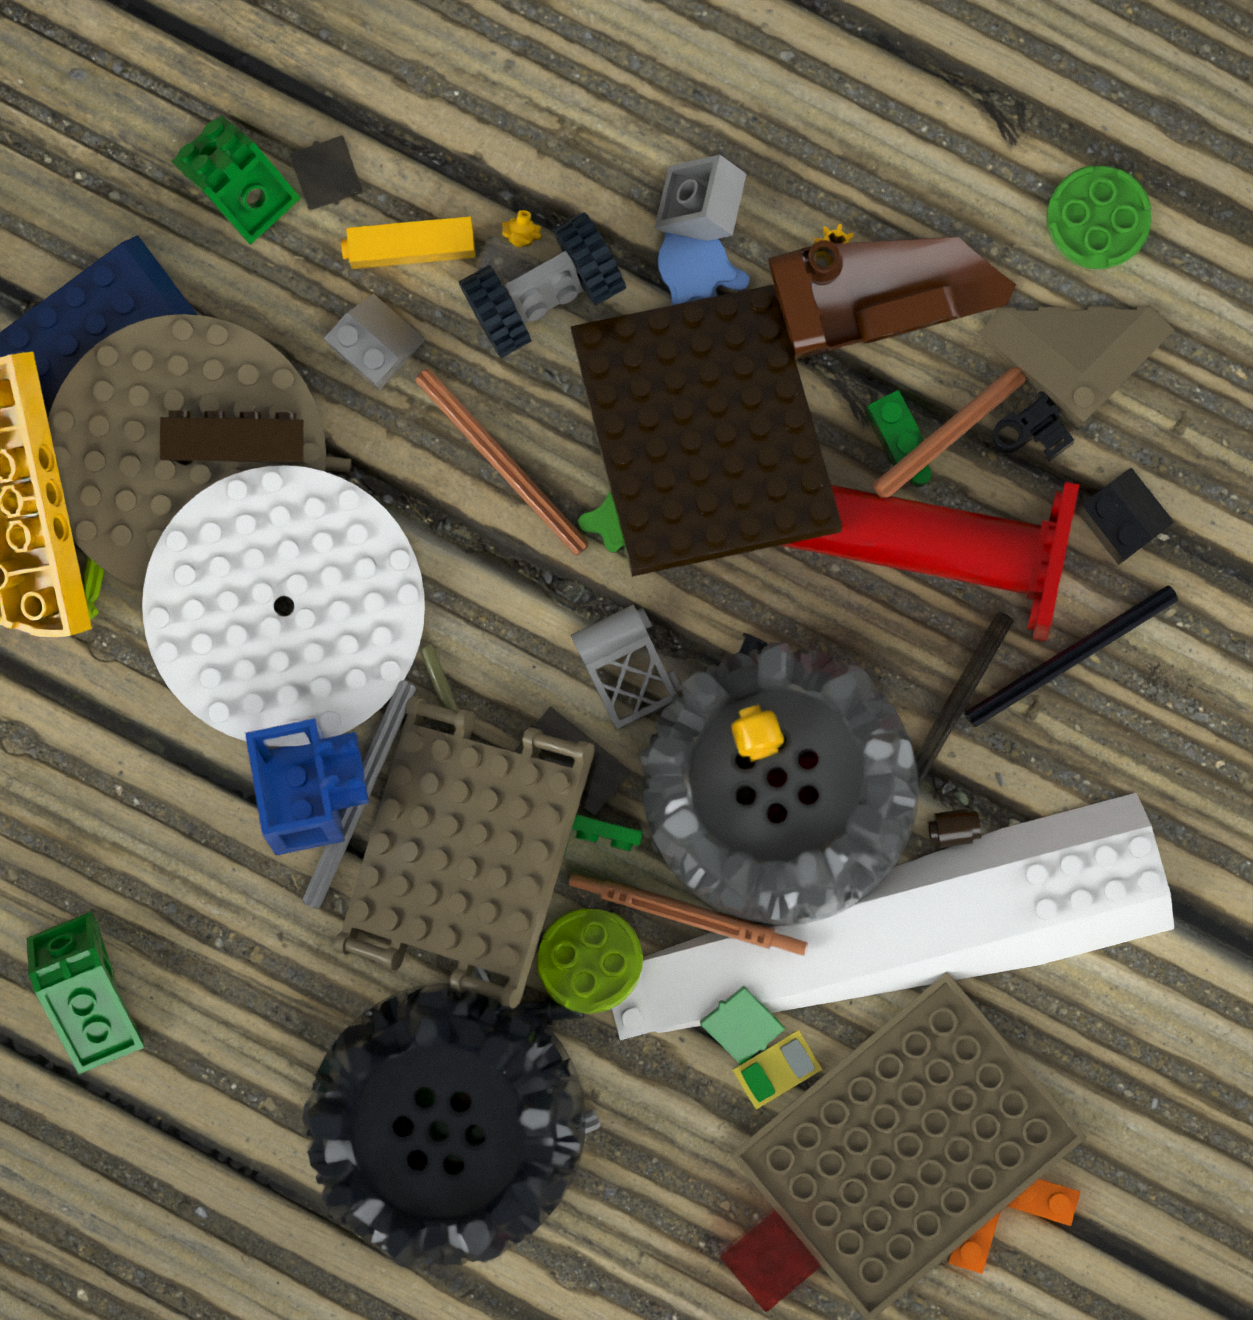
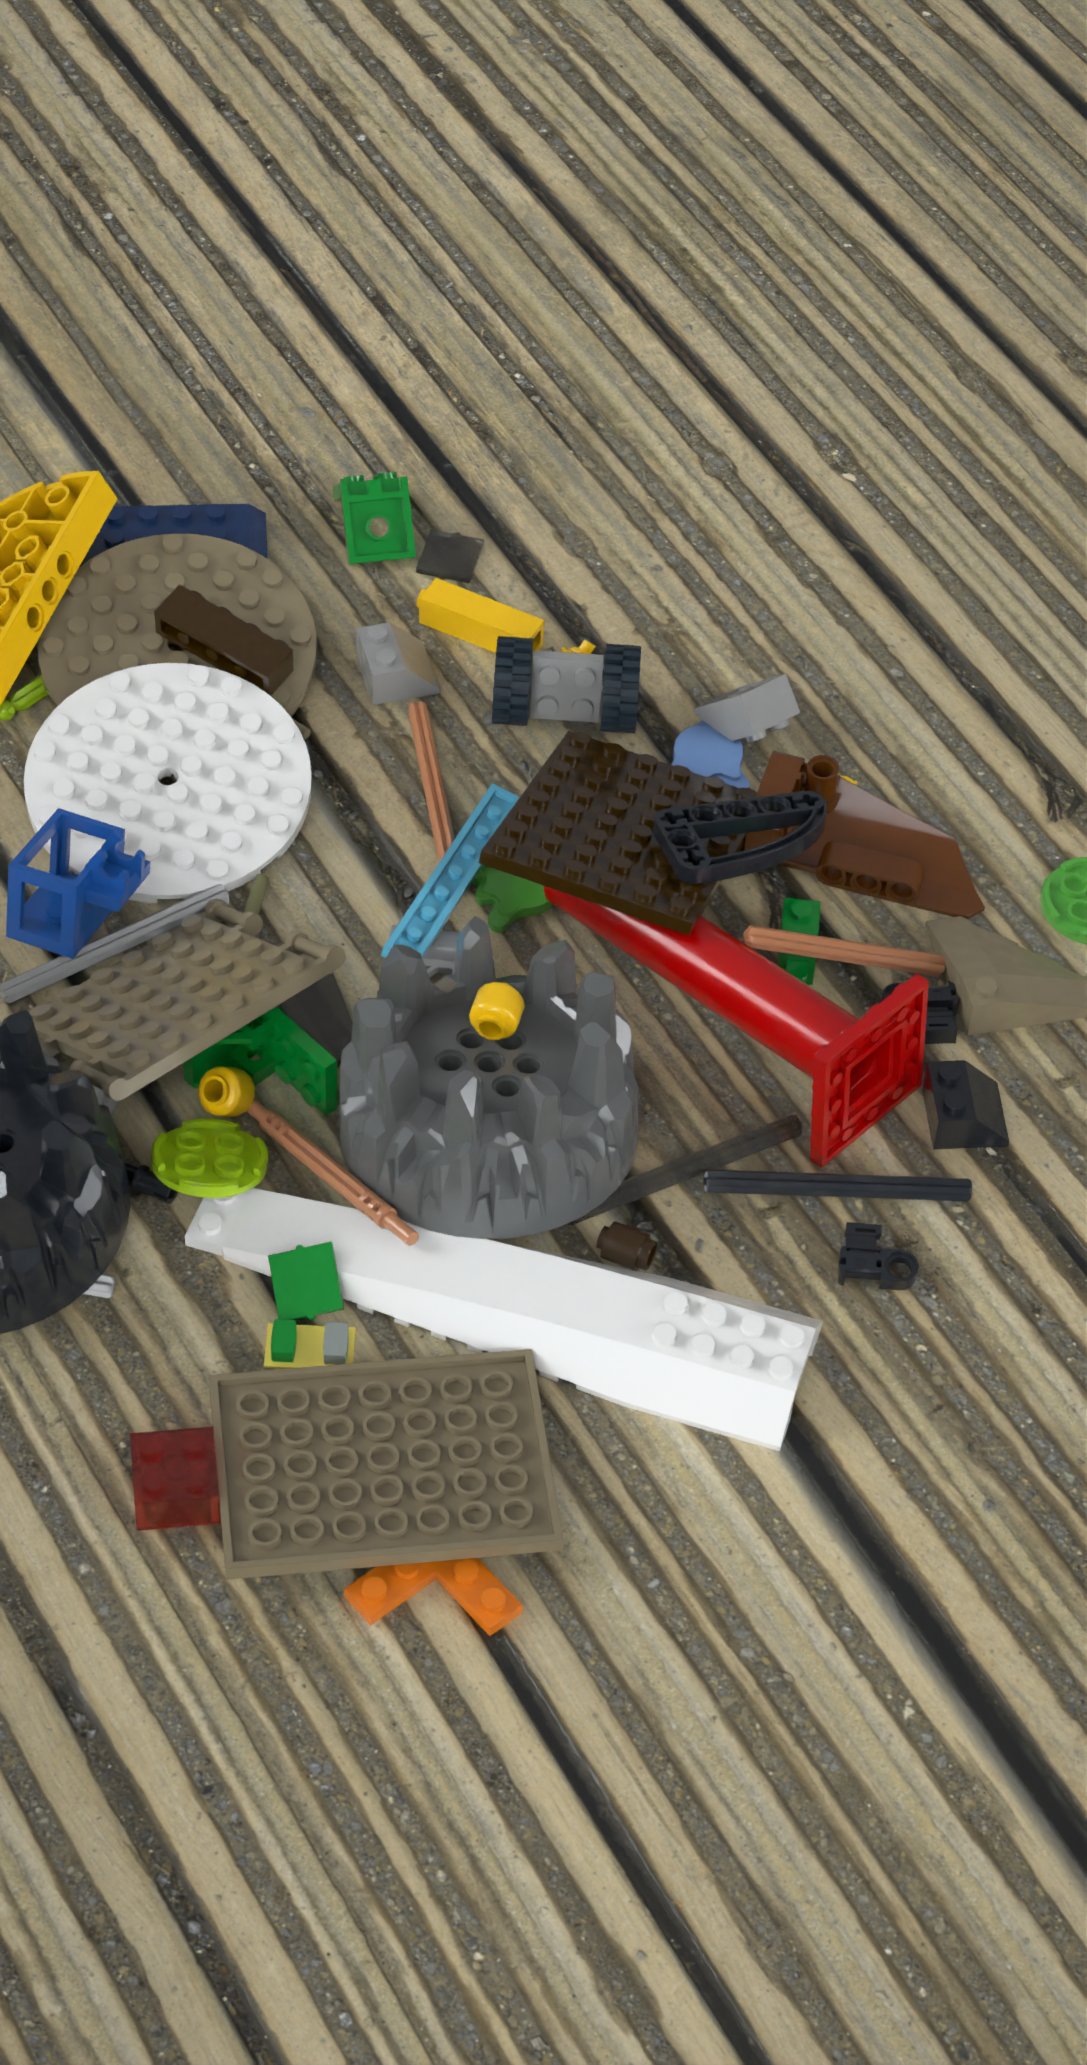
camera: 25 degrees right, 35 degrees down
none -> yellow head [198,1067,255,1117]
none -> medium azure plate [380,783,520,959]
none -> black beam [653,791,827,884]
none -> black piece [838,1222,919,1290]

